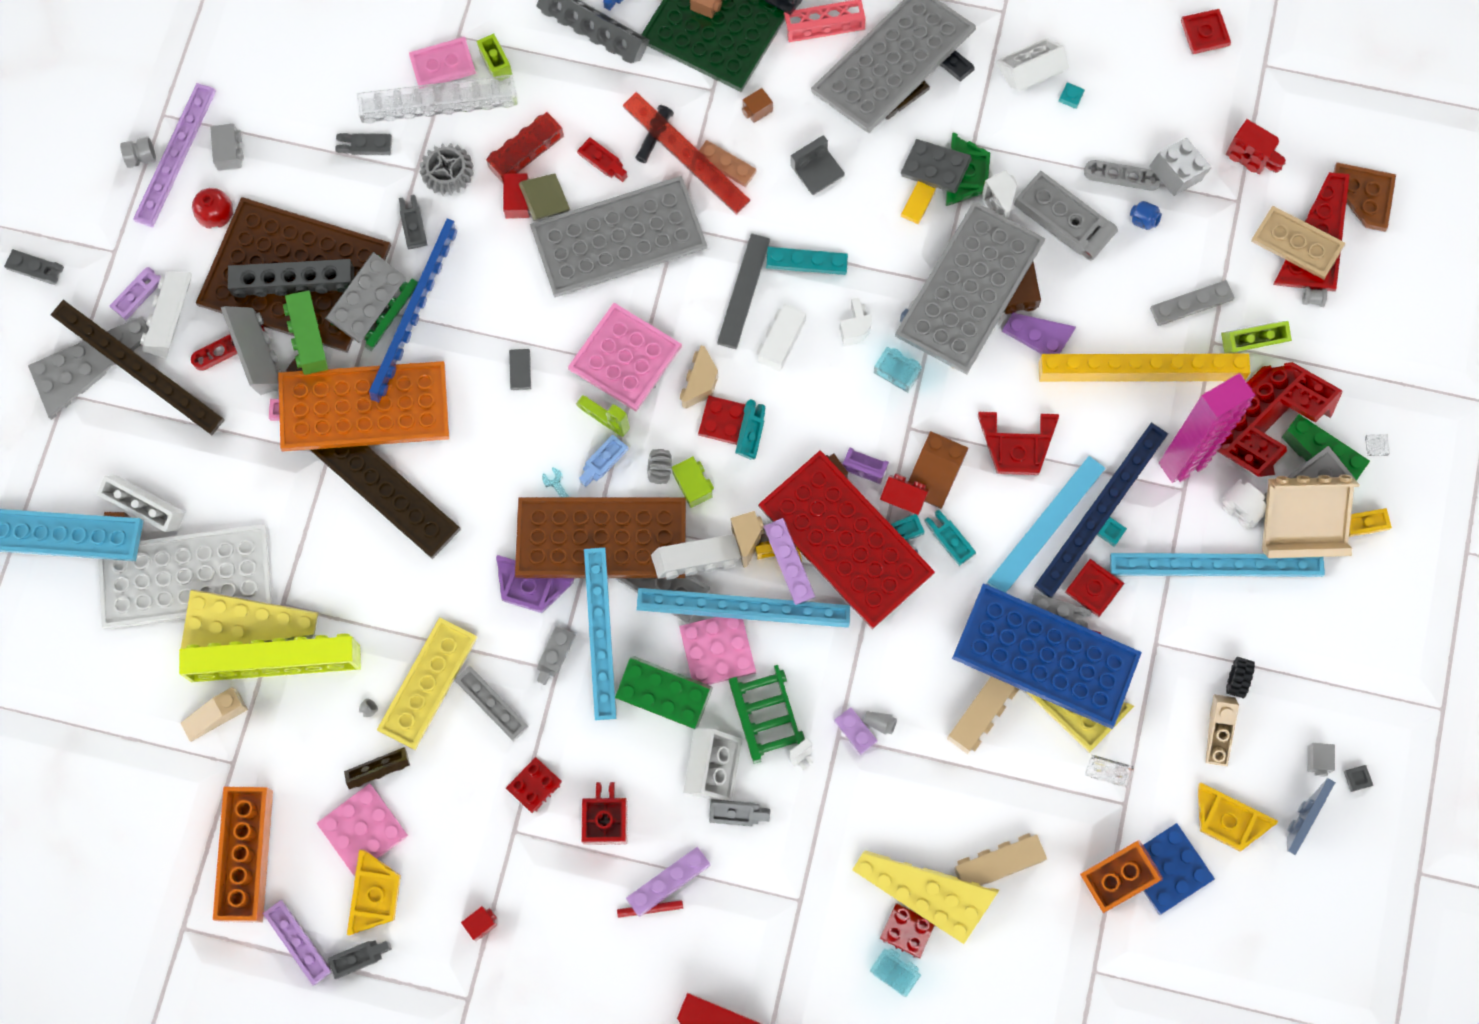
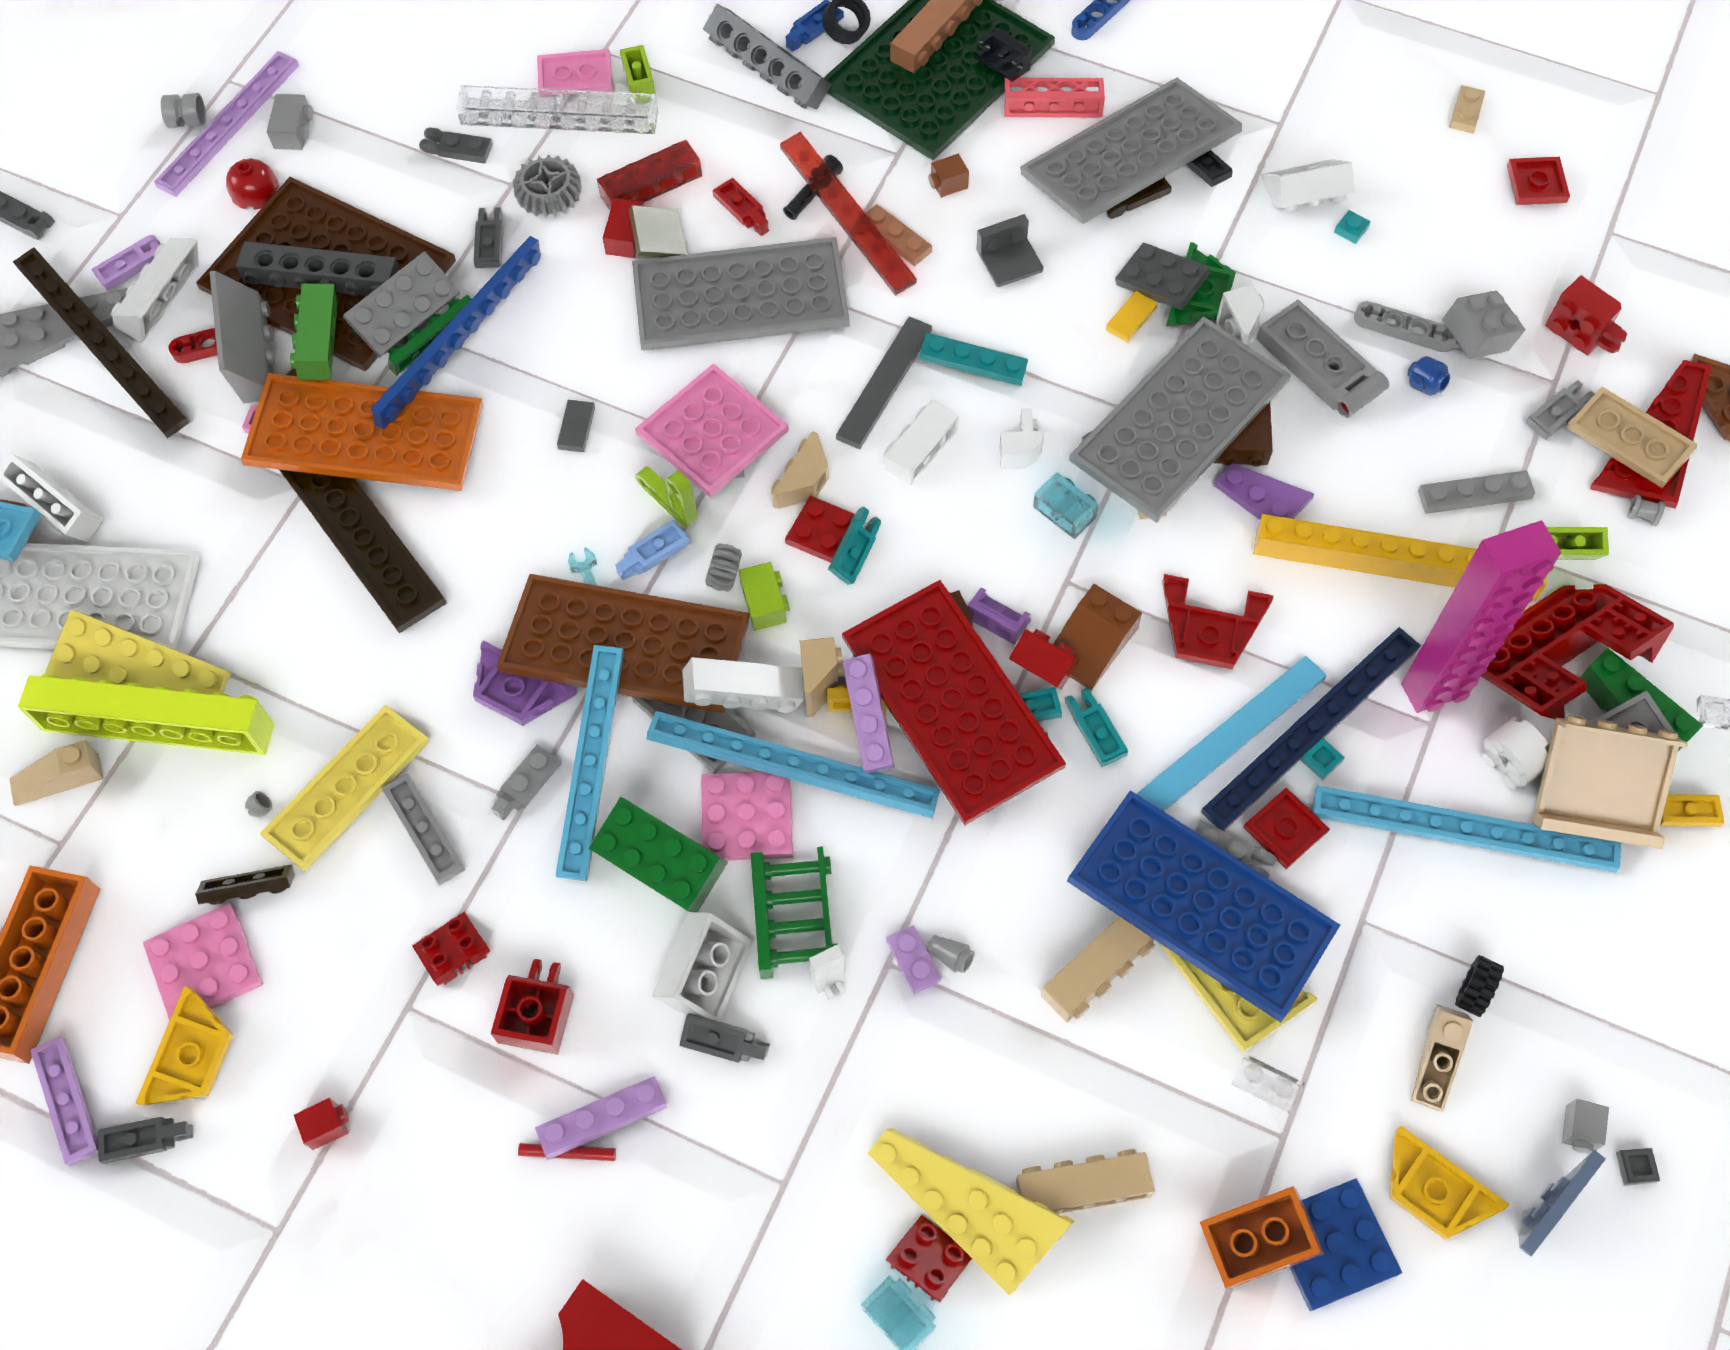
camera: 10 degrees right, 10 degrees down
none -> light grey hinge [1525,380,1595,440]

